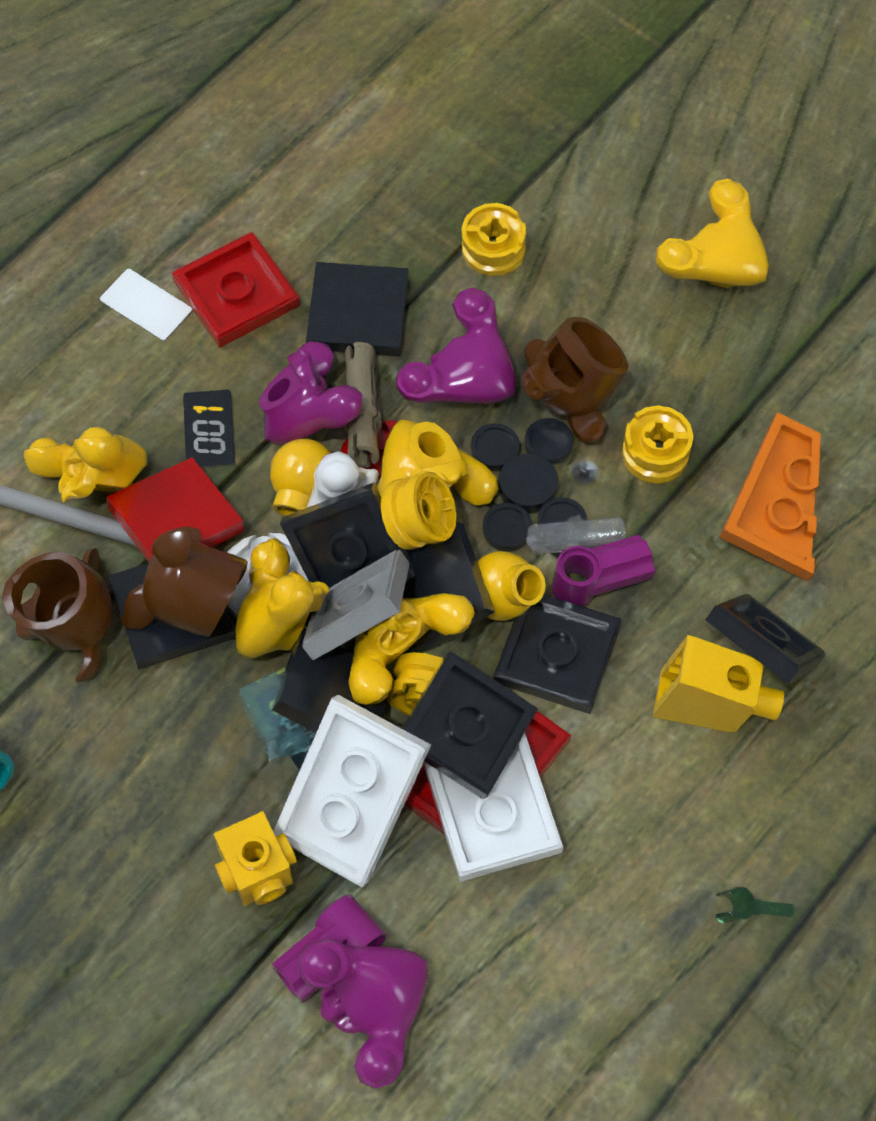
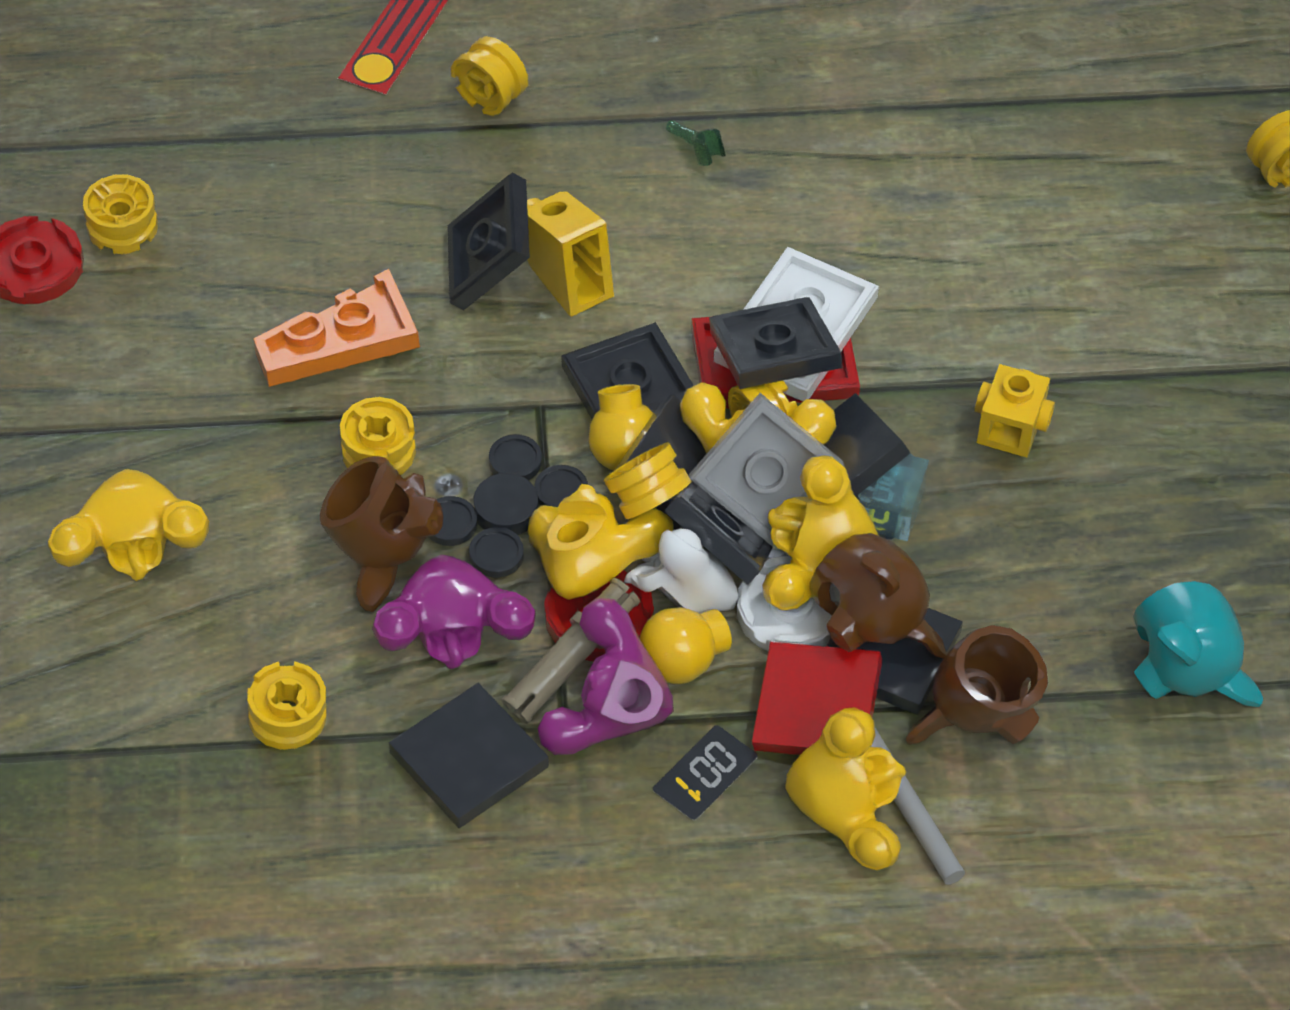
camera: 135 degrees left, 10 degrees down
white sticker [100,269,192,340] -> none
red tile [172,232,300,348] -> none
magenta piece [272,894,387,1004] -> none
white tile [273,695,431,888] -> none
magenta head [297,939,428,1089] -> none
clear axle [526,516,626,554] -> none
magenta piece [551,535,655,606] -> none

